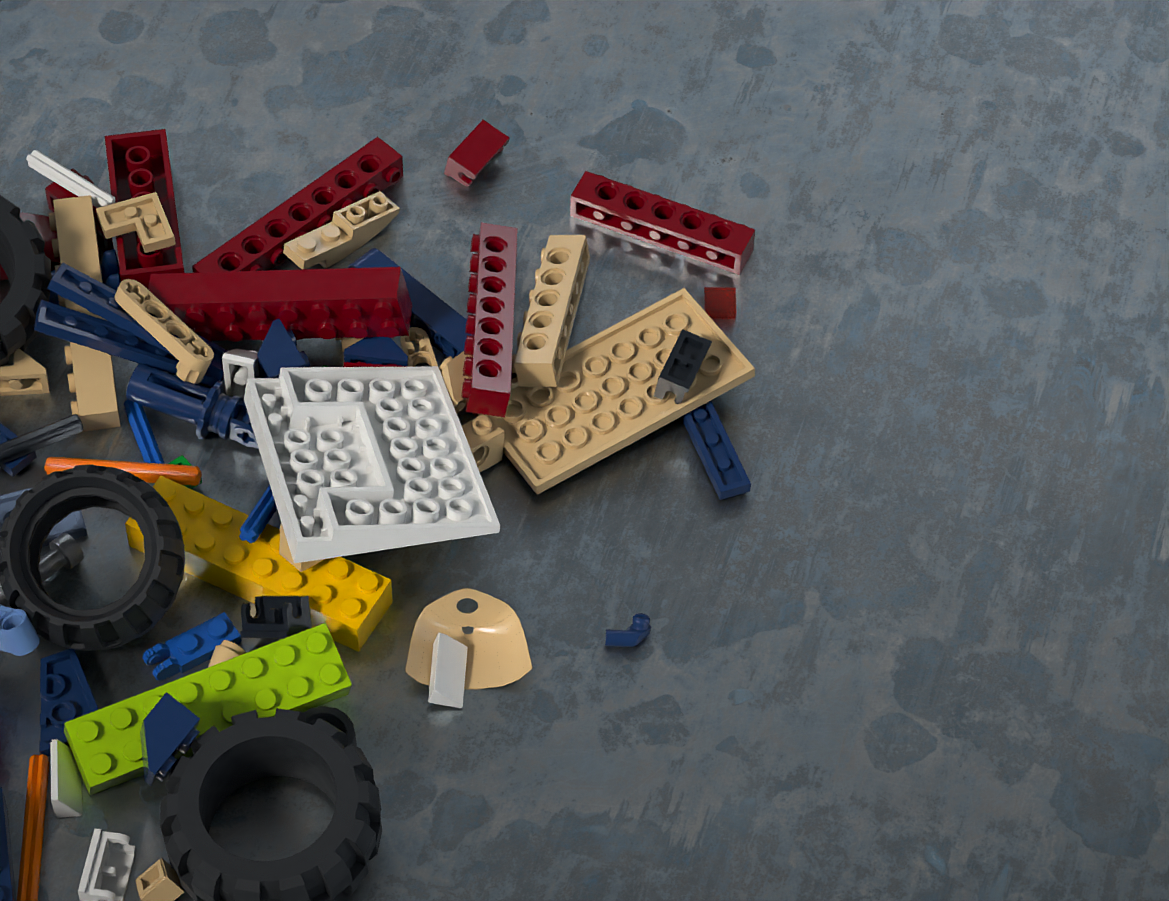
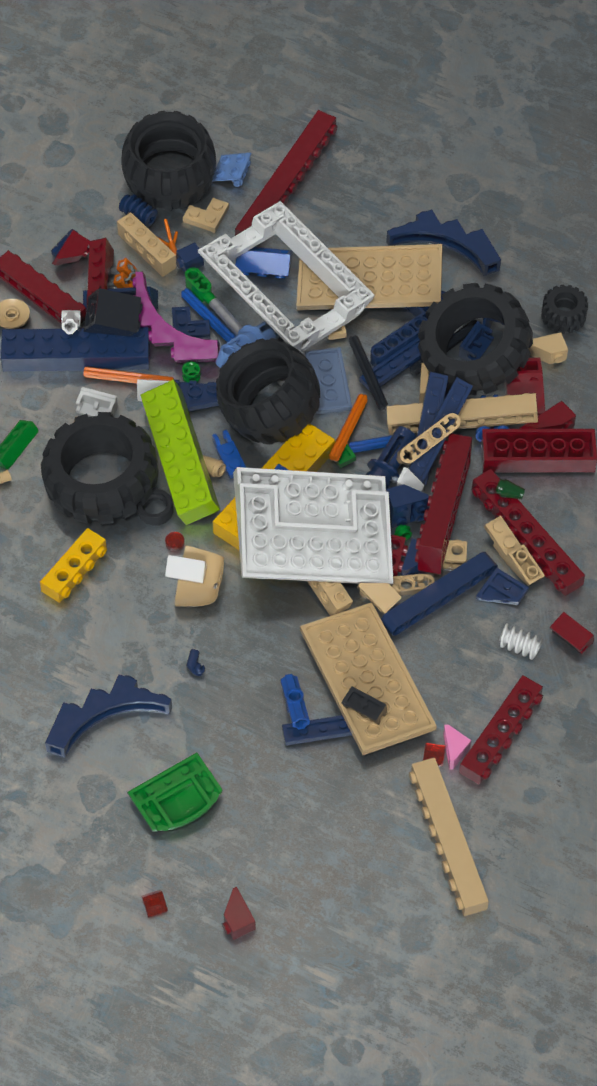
camera: 100 degrees right, 5 degrees up
white axle [26,150,116,208] -> none
tan plate [96,192,175,253] -> none
dark blue slope [140,692,200,786] -> none
black hinge [240,595,312,638] -> none
dark red brick [461,222,518,418] -> none
tan brick [512,235,590,387] -> none
none -> yellow brick [40,528,107,603]
none -> dark blue arch [45,674,172,758]
none -> green slope [127,752,223,831]
none -> clear red slope [141,890,168,918]
none -> clear red tile [165,532,185,551]
none -> green wheel [182,362,201,383]
none -> dark red slope [222,887,256,940]
none -> blue piece [280,674,310,730]
none -> tan brick [409,758,489,916]
none -> bright pink slope [443,724,471,770]
none -> dark blue wing [476,568,529,605]
none -> dark green cone [495,479,525,500]
none -> white piece [499,623,543,660]

